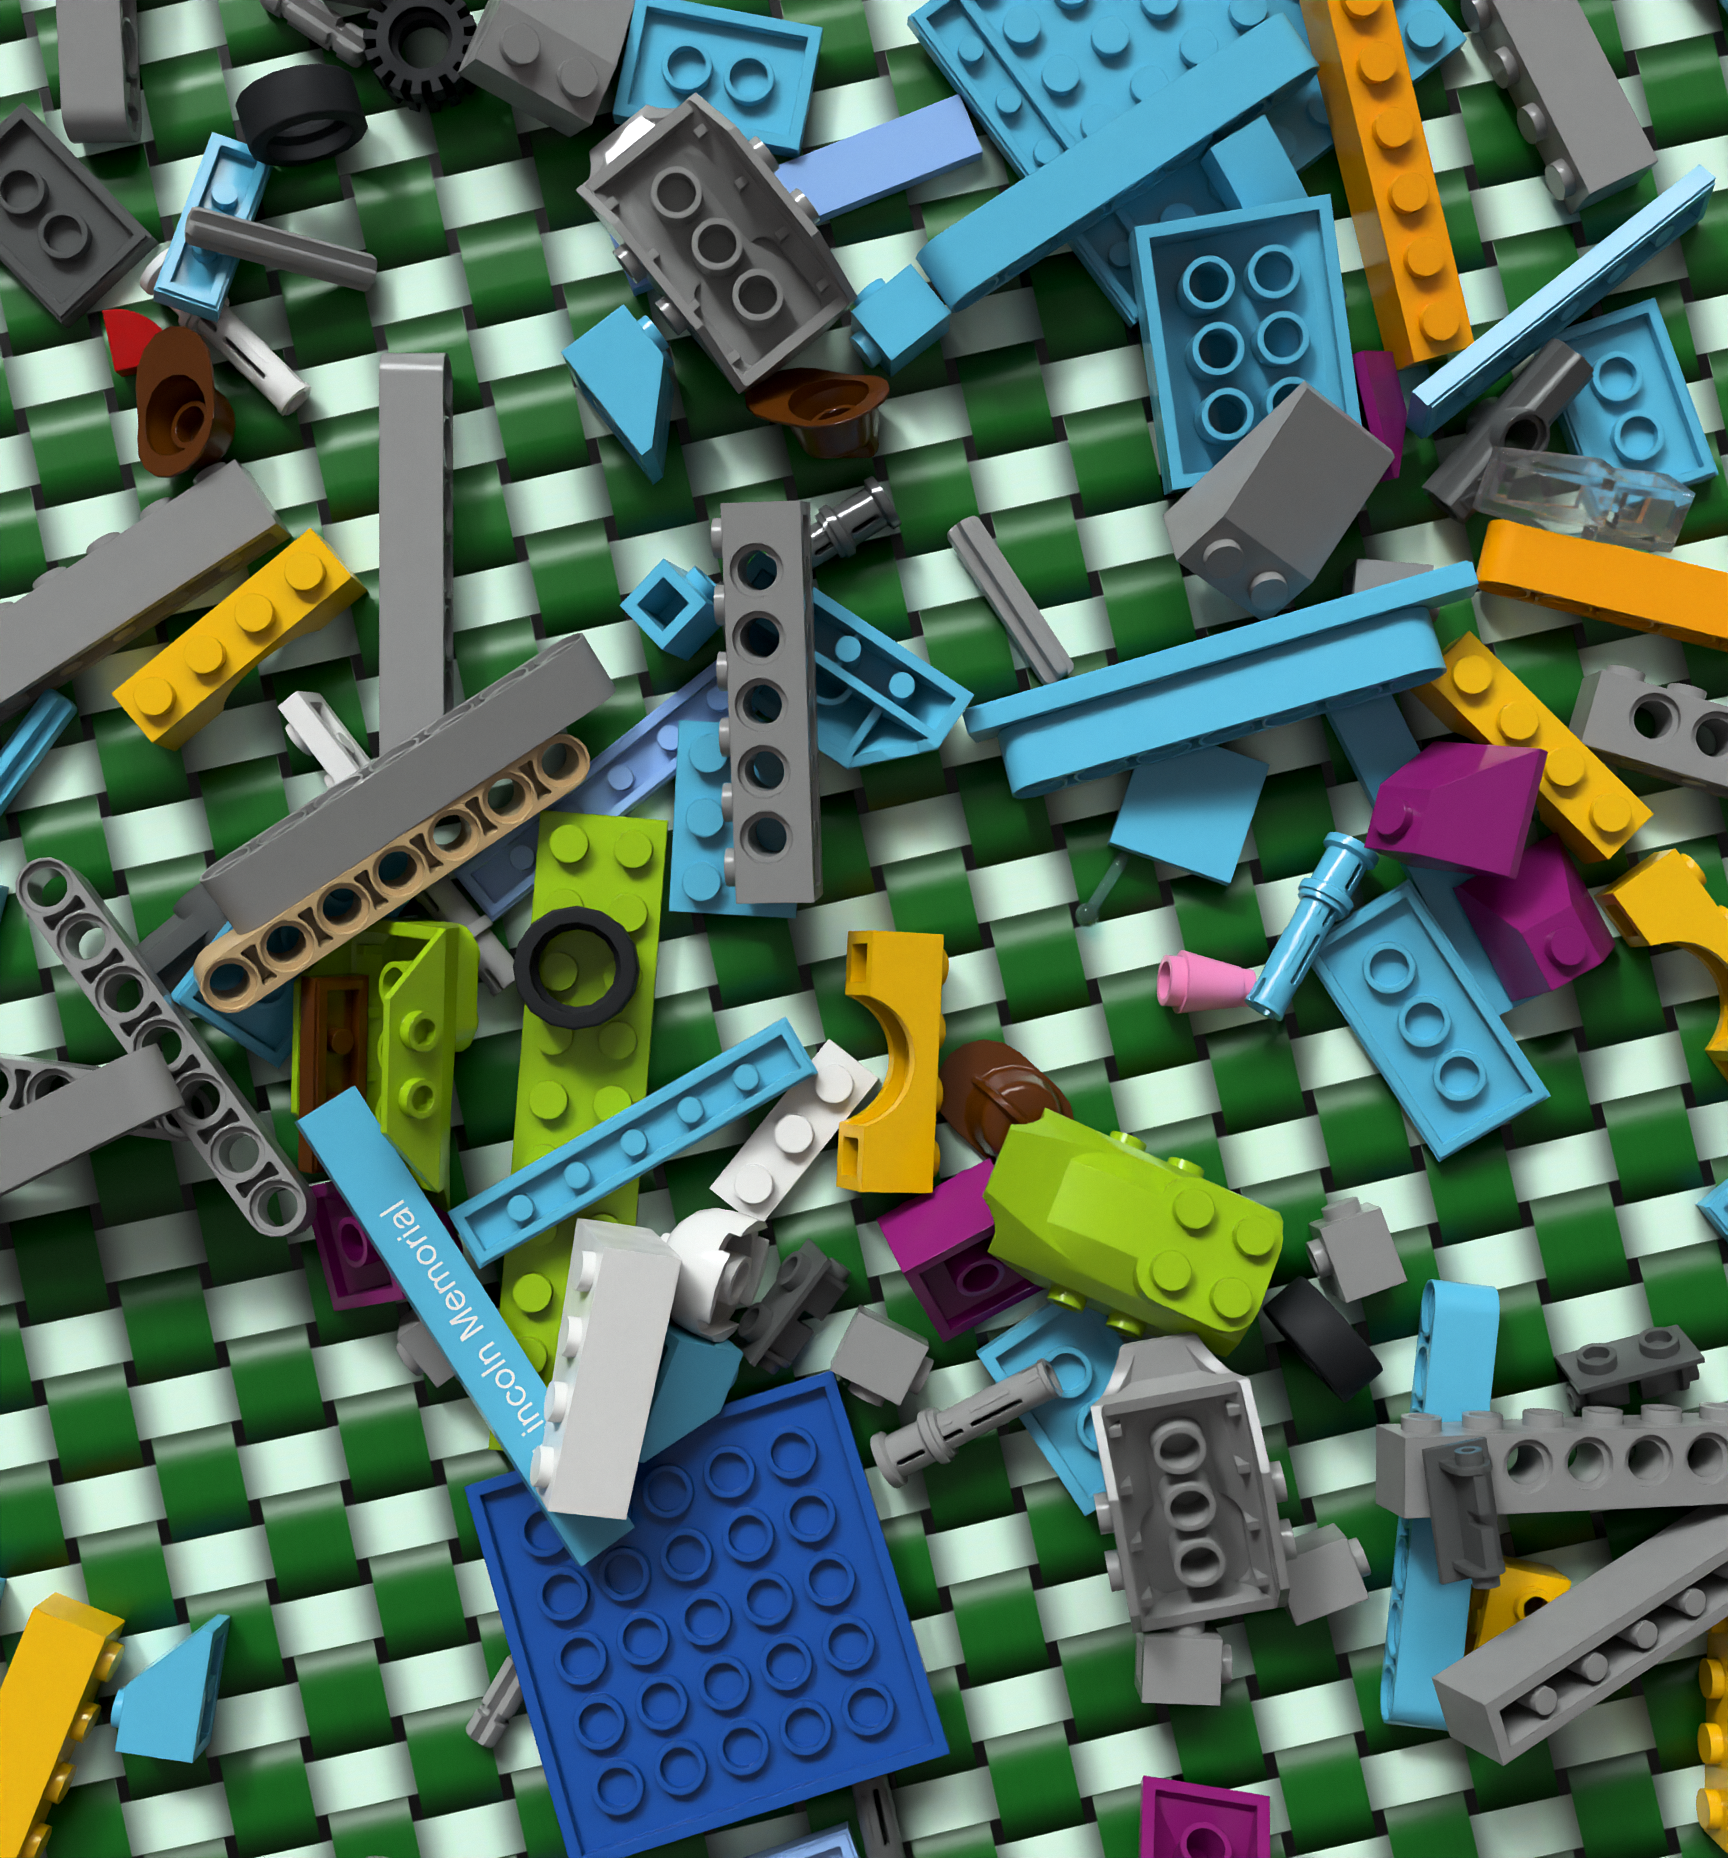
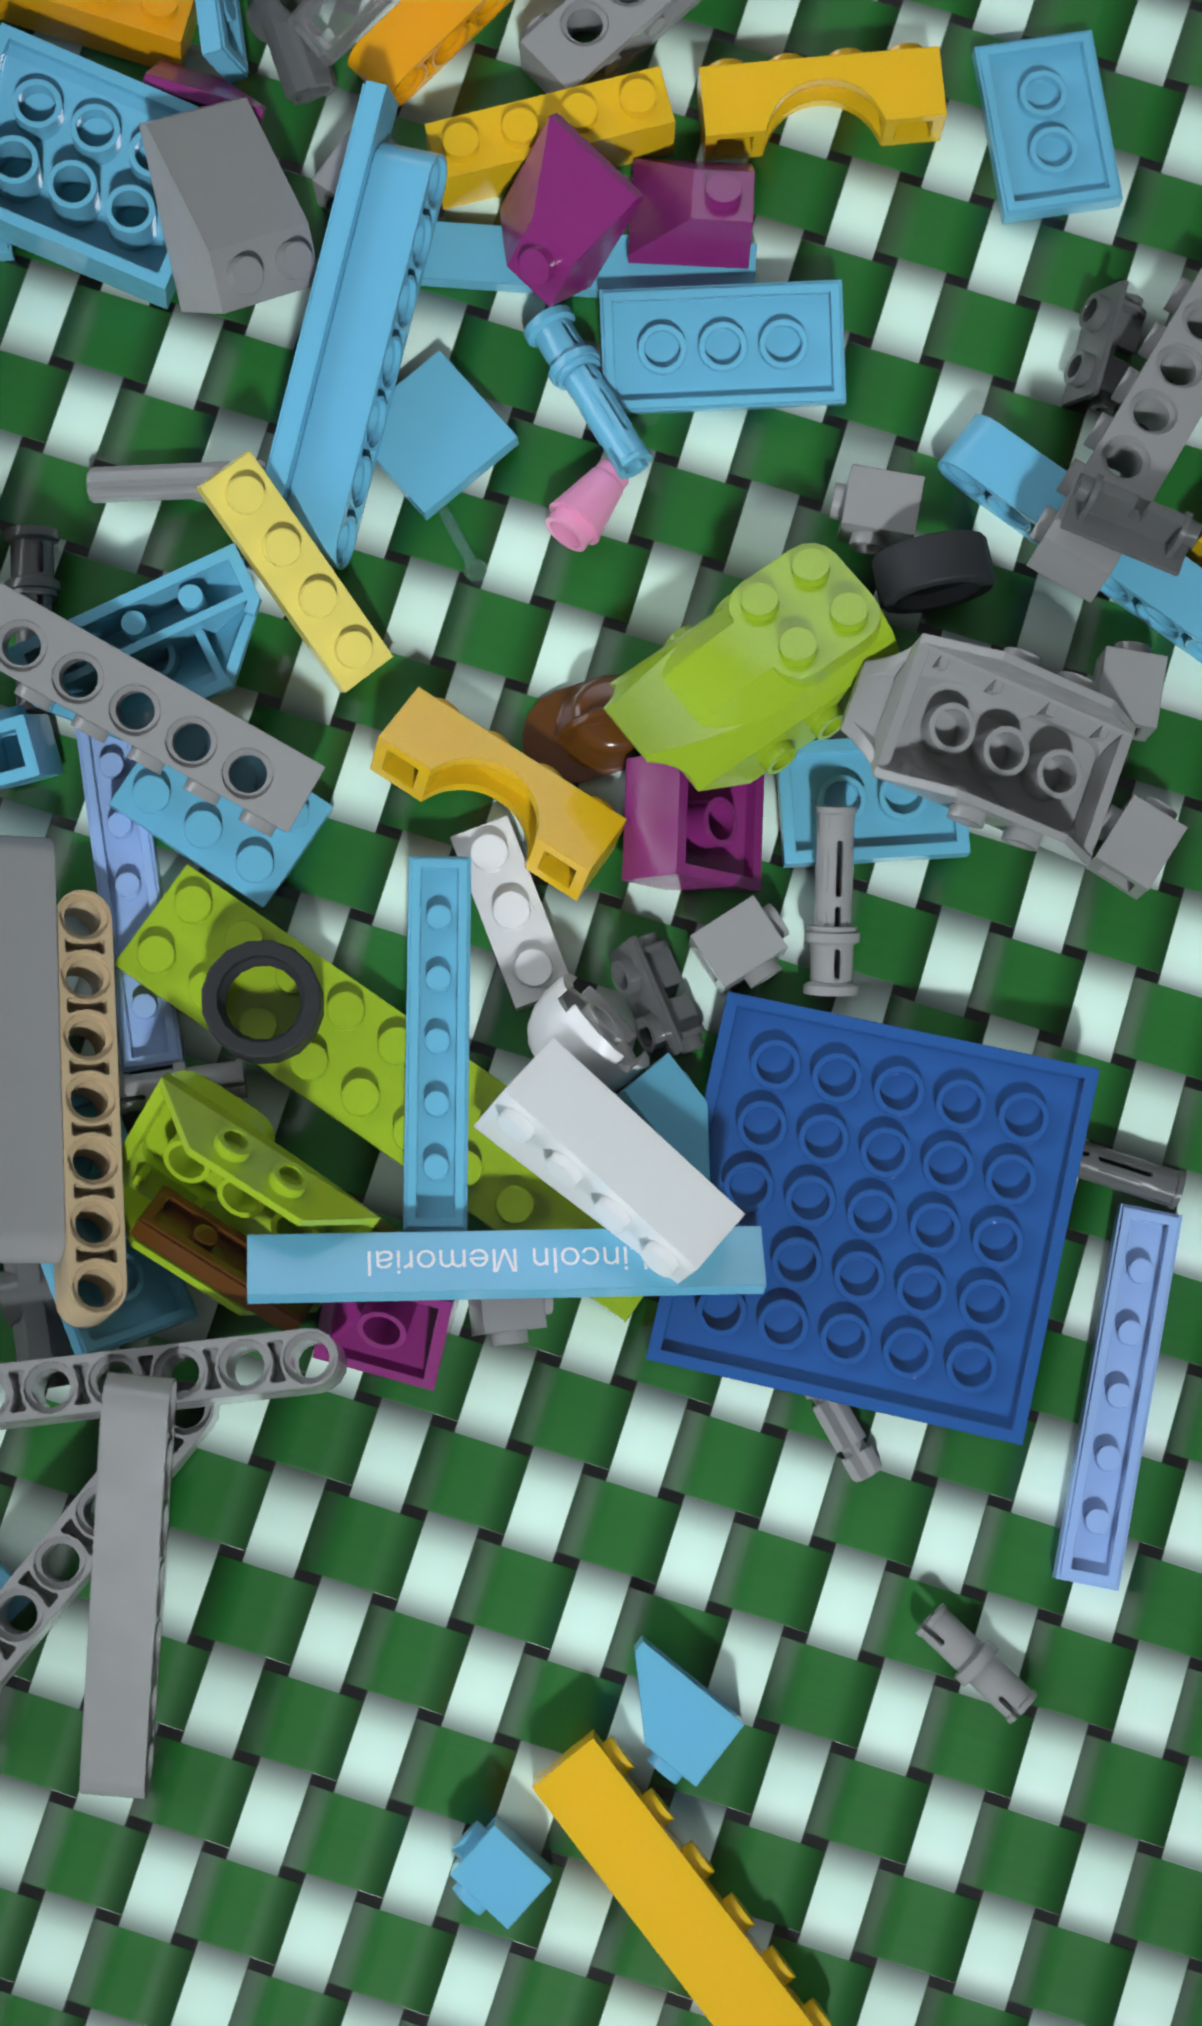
camera: 60 degrees left, 5 degrees down
none -> light yellow plate [195,451,394,693]

